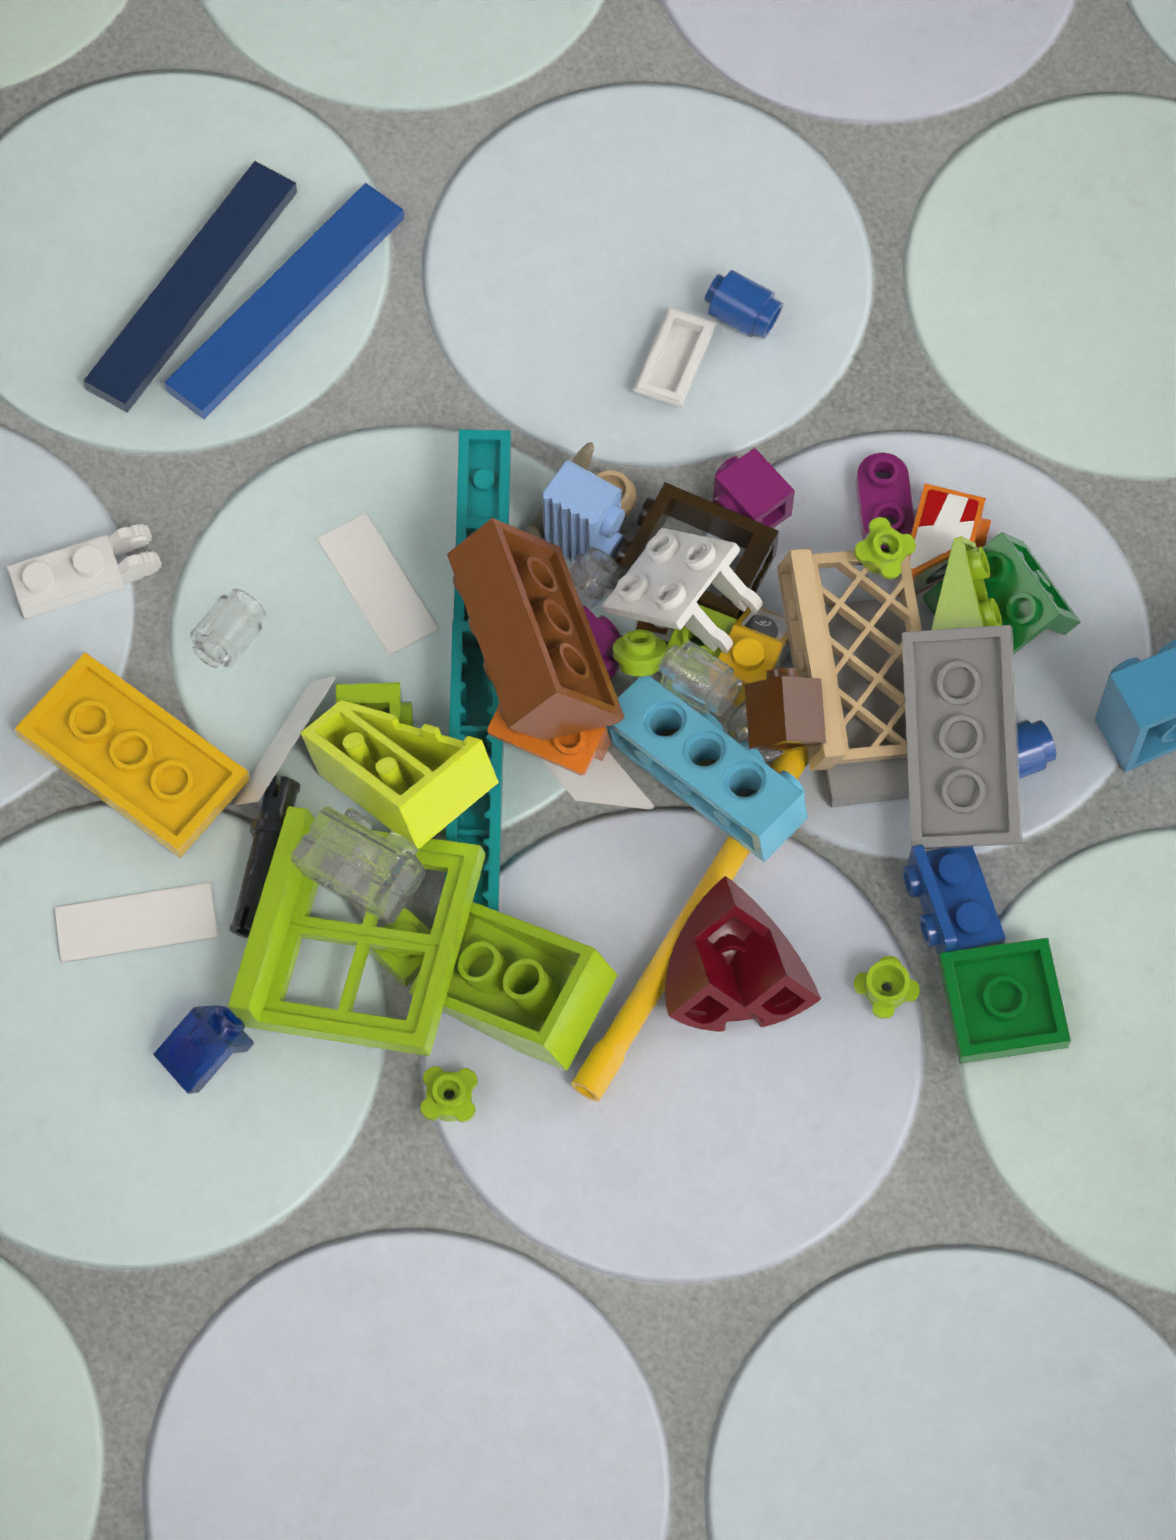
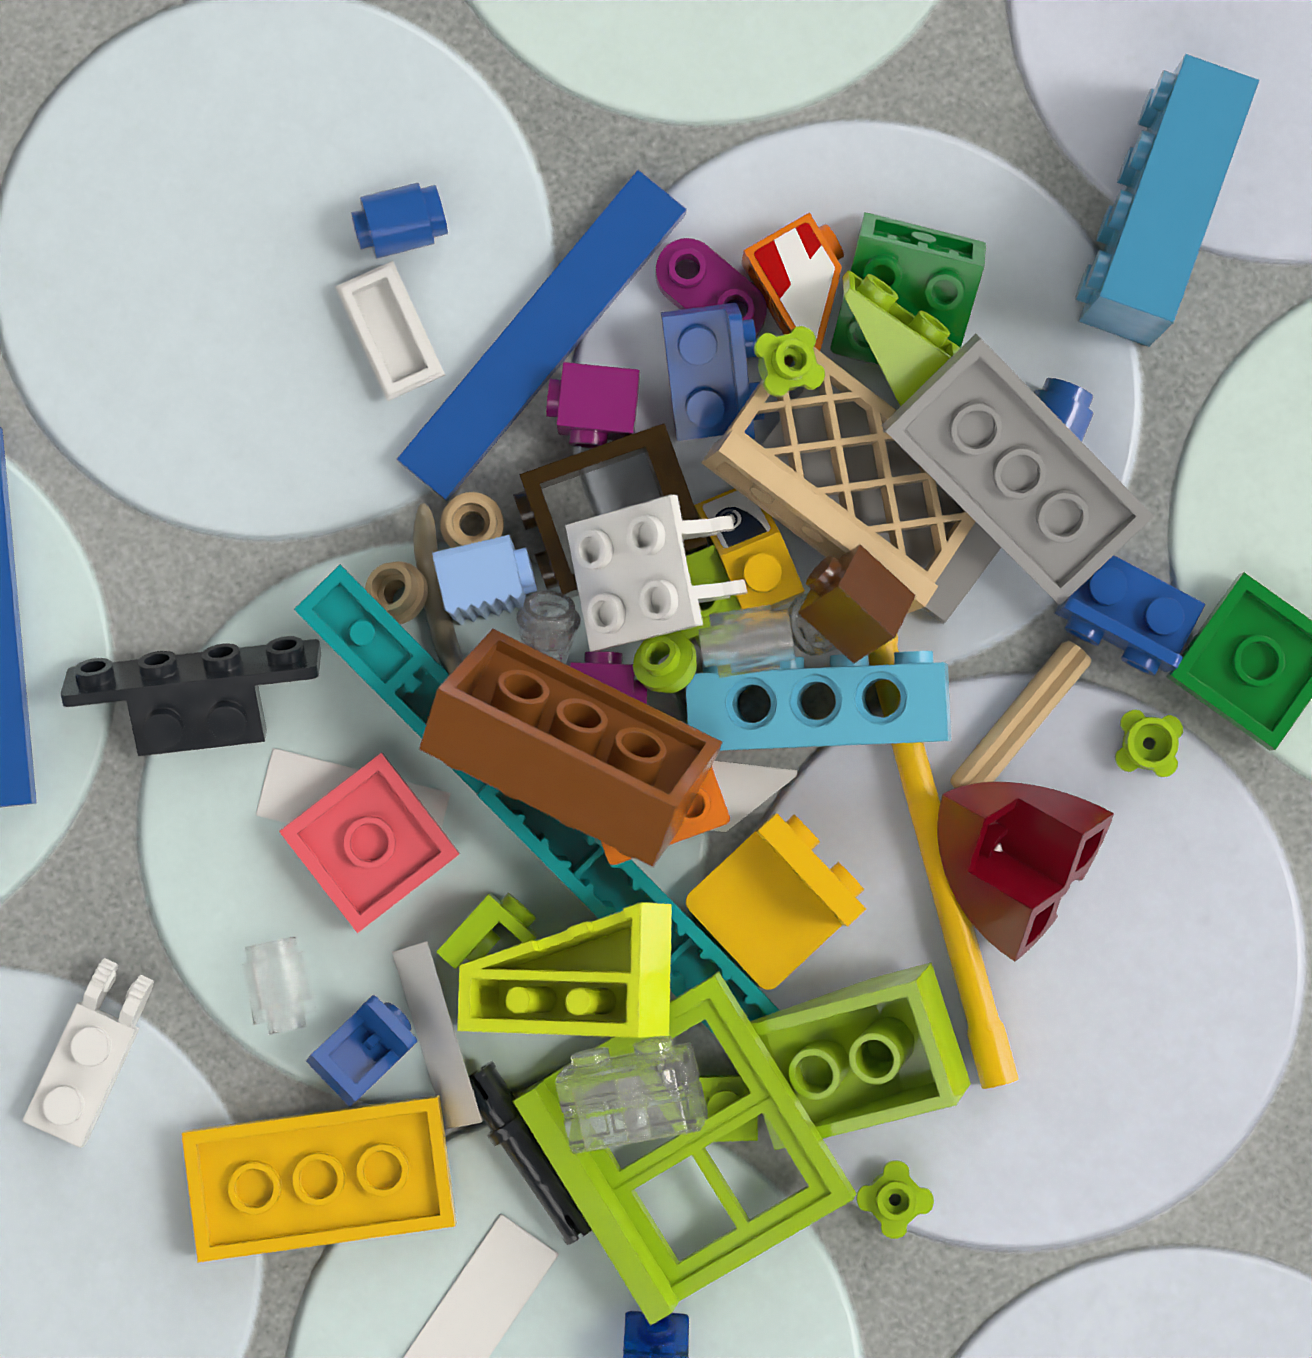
camera: 50 degrees left, 20 degrees up
none -> black bracket [60,636,321,756]
none -> coral plate [279,753,461,933]
none -> blue bracket [306,995,417,1107]
none -> tan plate [365,562,428,624]
none -> blue tile [397,170,687,502]
none -> blue bracket [661,303,765,441]
none -> yellow bracket [686,813,866,990]
none -> tan axle [950,641,1091,788]

